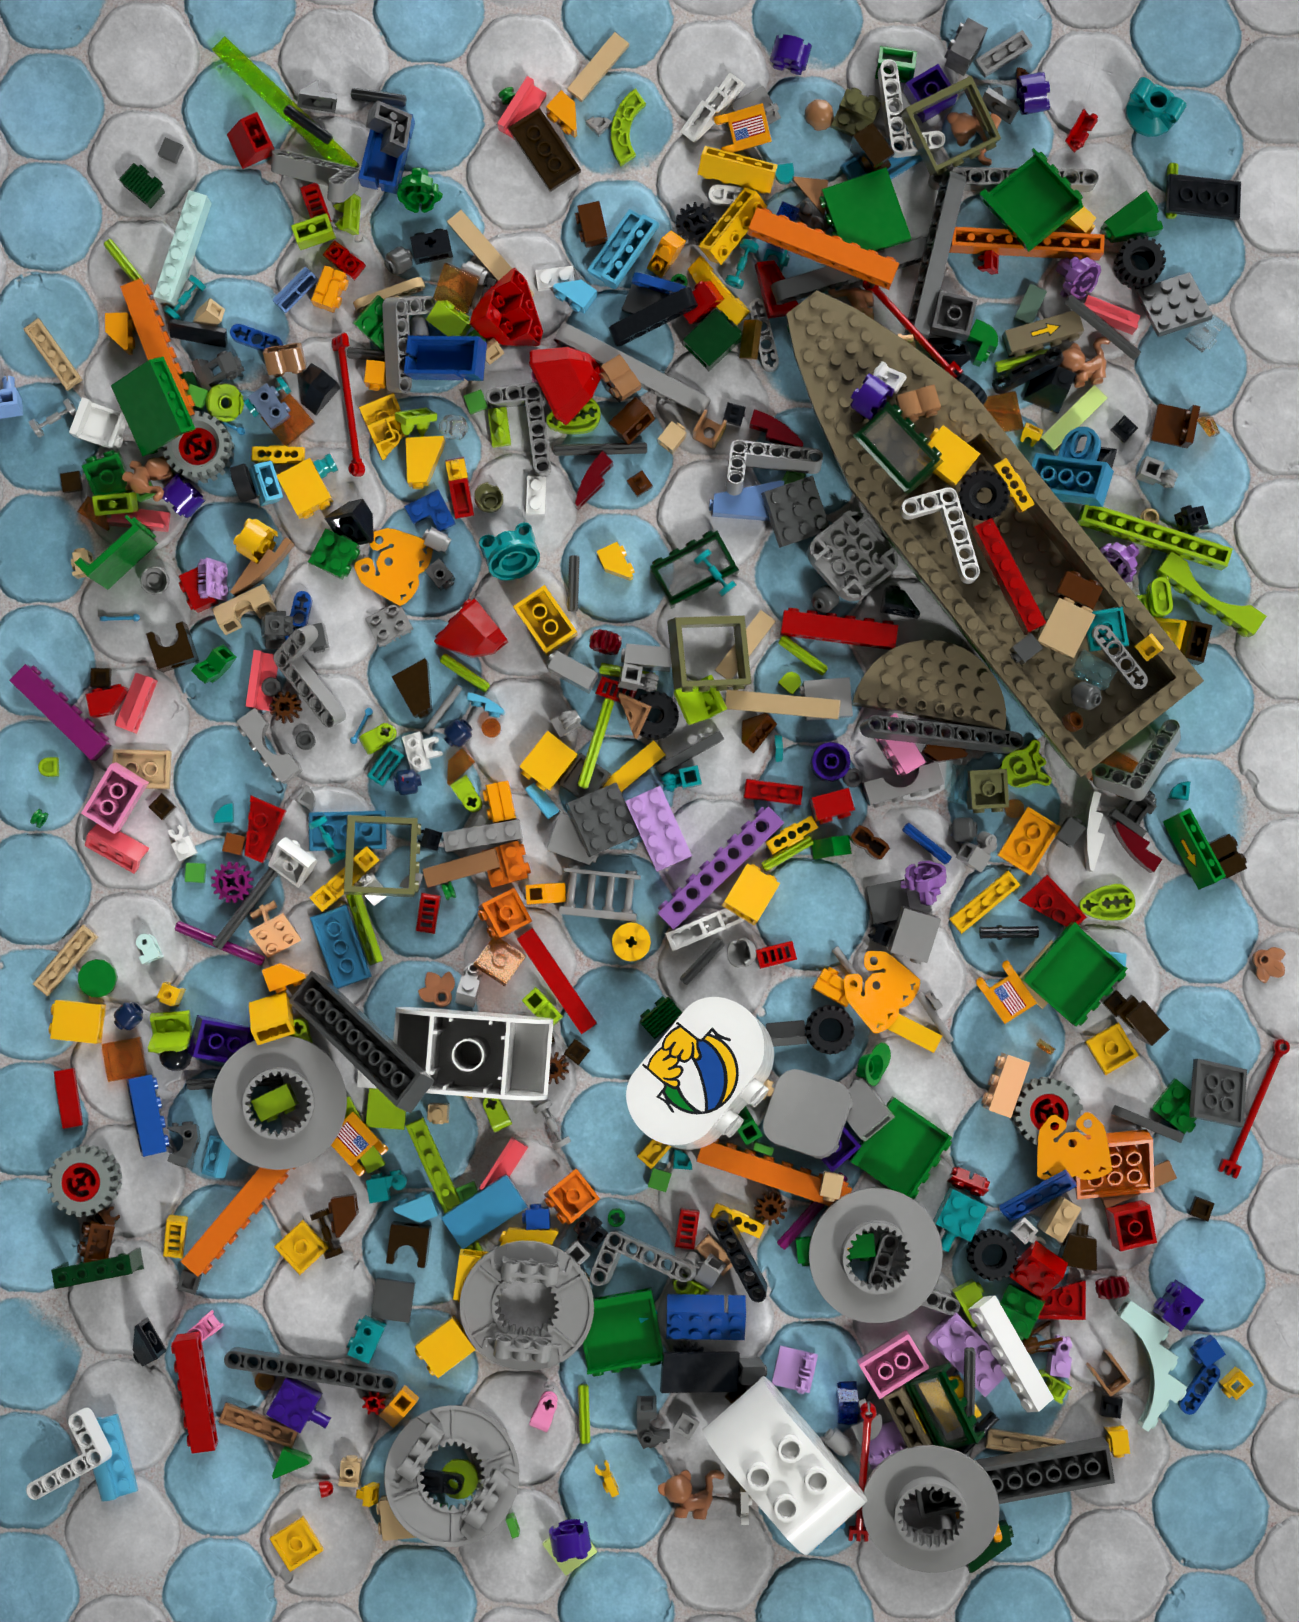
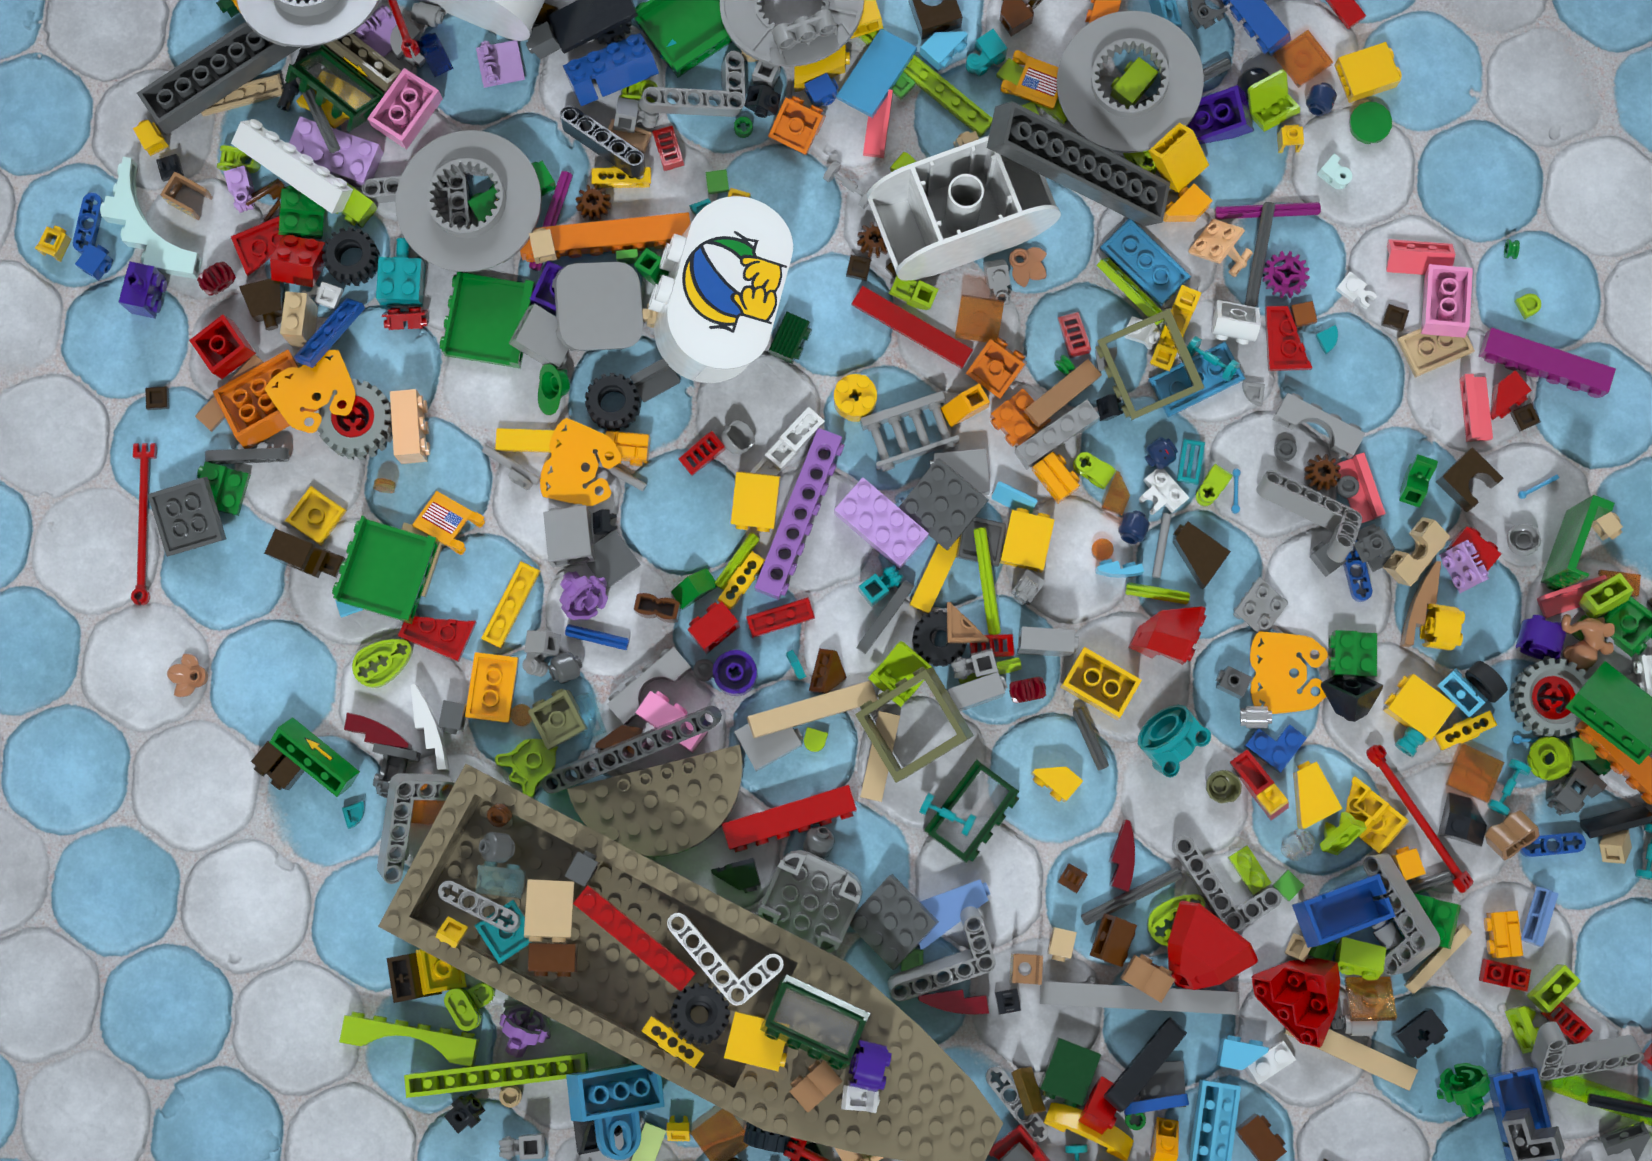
camera: 155 degrees right, 5 degrees down
tan tile [33,925,98,996] -> none
bright green tile [185,863,206,883] -> none
sand blue brick [248,383,291,430] -> none
dark grey head [384,246,413,275] -> none
white plate [526,476,547,516] -> none
dark grey axle [680,938,725,985] -> none
lime axle [778,635,828,676] -> none
black pin [979,925,1039,940] -> none

